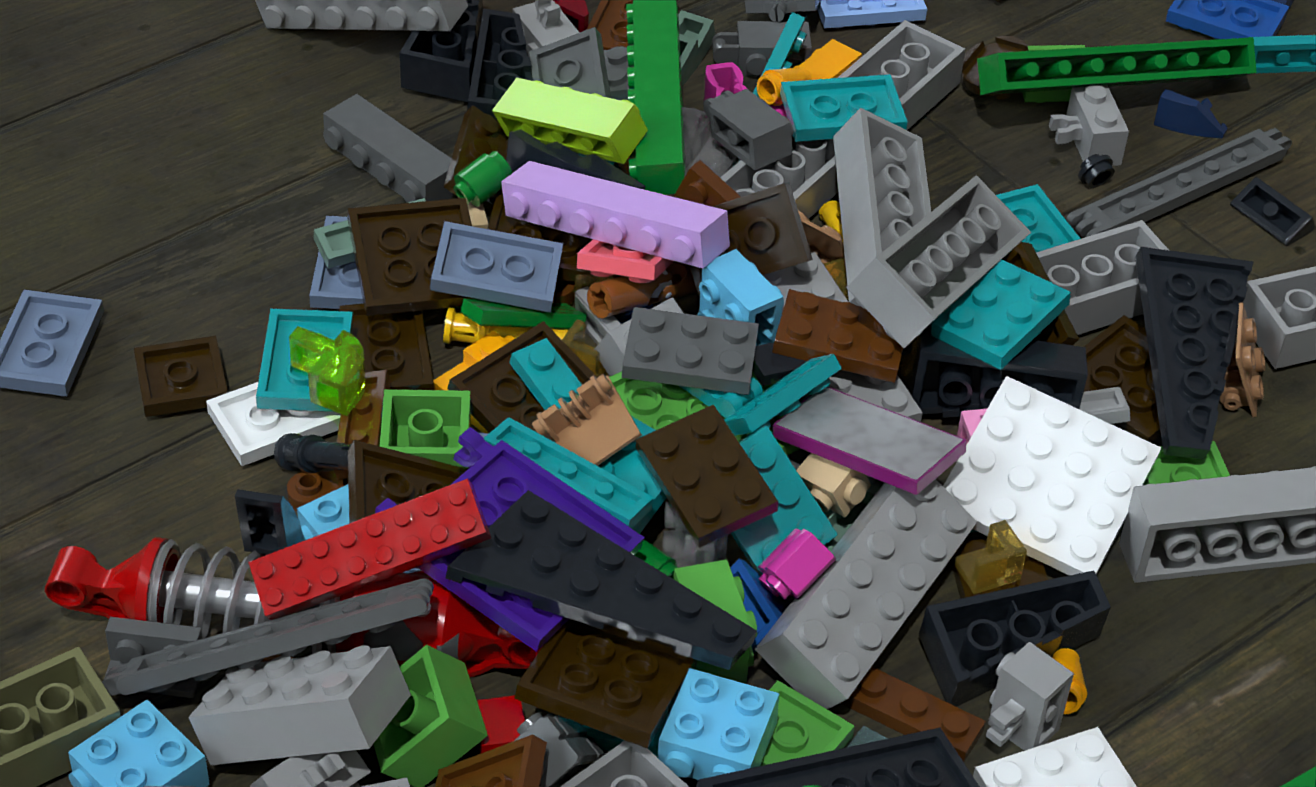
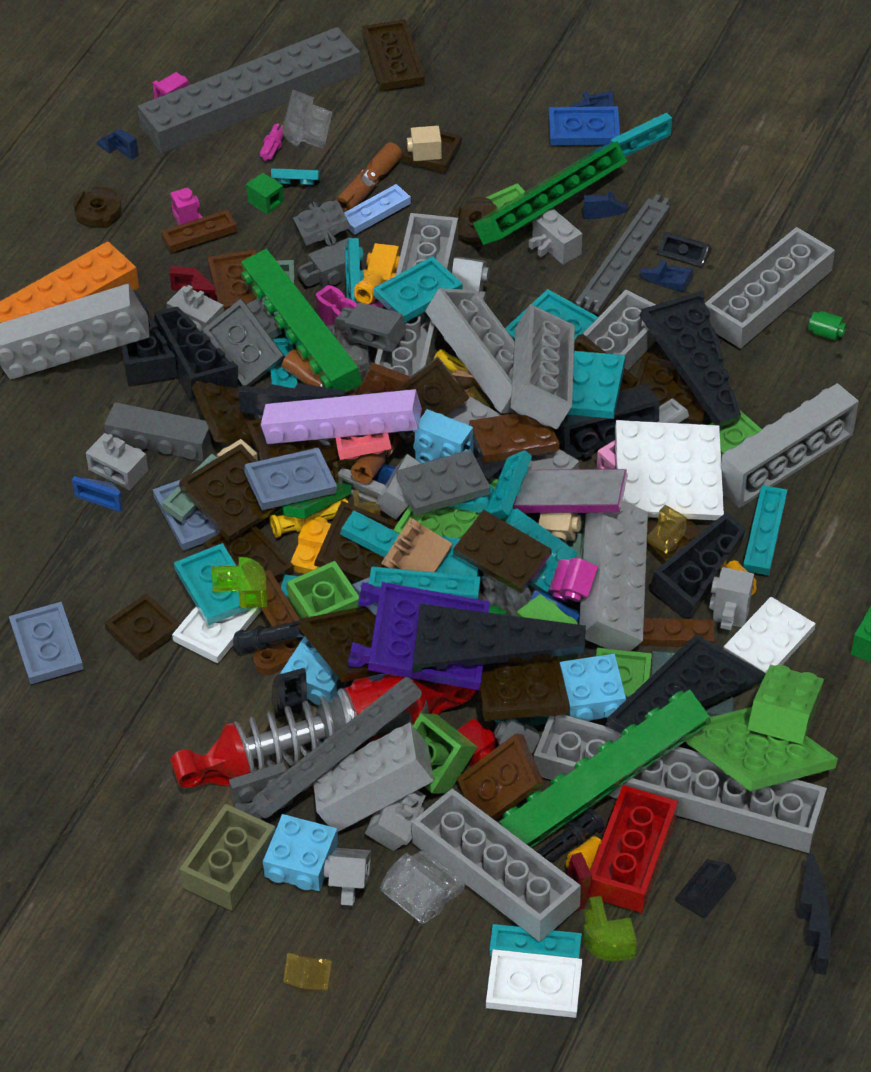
camera: 25 degrees left, 5 degrees up
red piece [248,478,491,620] -> none
green brick [453,151,512,207] -> none
brick [492,78,648,164] -> none
black plate [1078,154,1115,188] -> none
medium nougat hinge [1220,303,1266,417] -> none
none -> blue slope [72,476,123,512]
none -> light grey brick [86,433,148,490]
none -> light grey brick [452,257,490,302]
none -> dark blue slope [640,260,693,292]
none -> teal plate [743,485,787,576]

